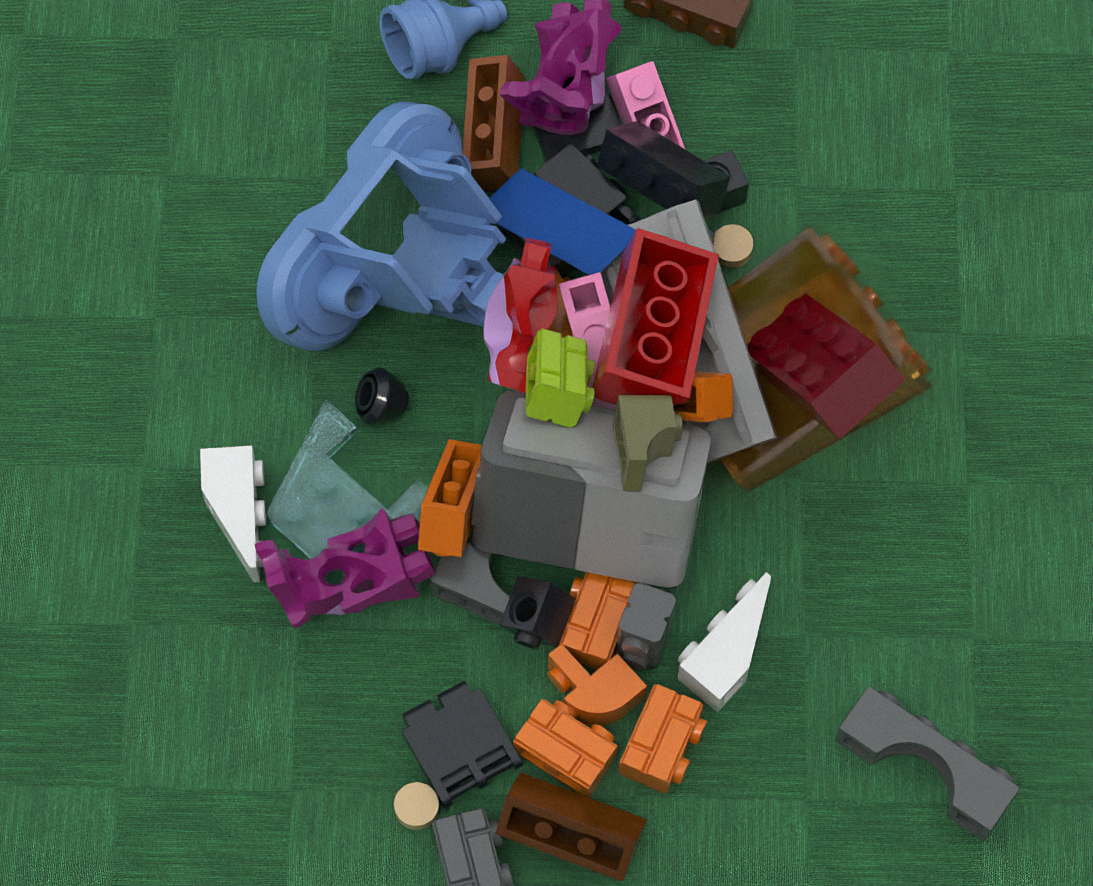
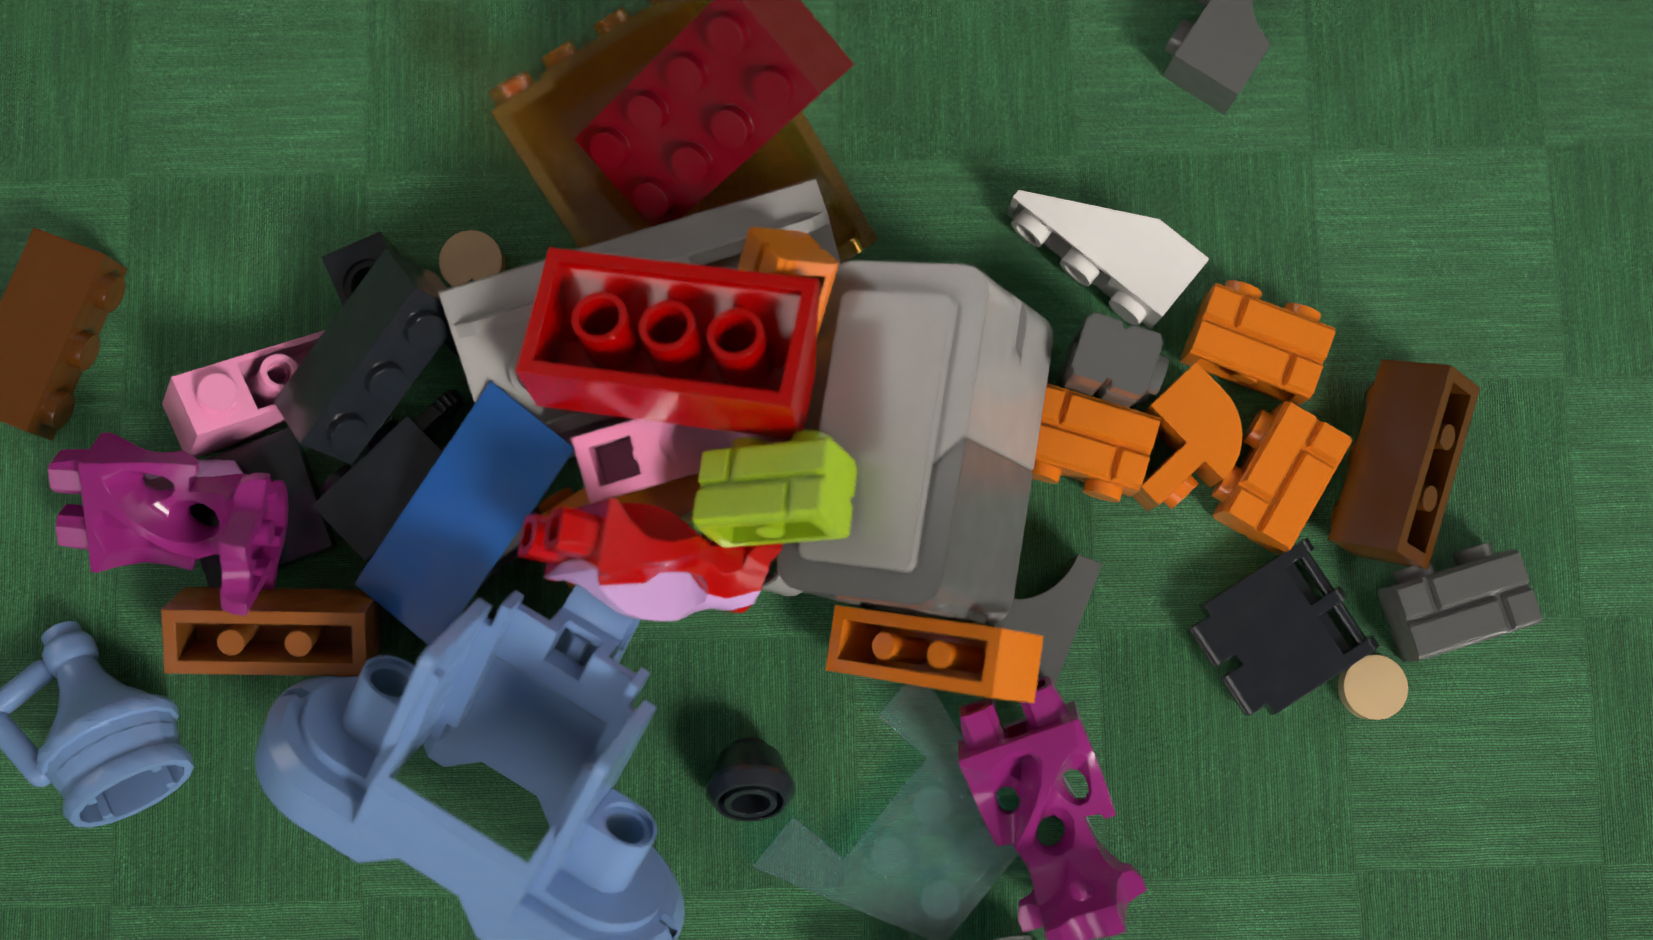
camera: 95 degrees left, 15 degrees up
black brick [500,576,576,650] -> none
olive arch [612,395,682,491] -> none

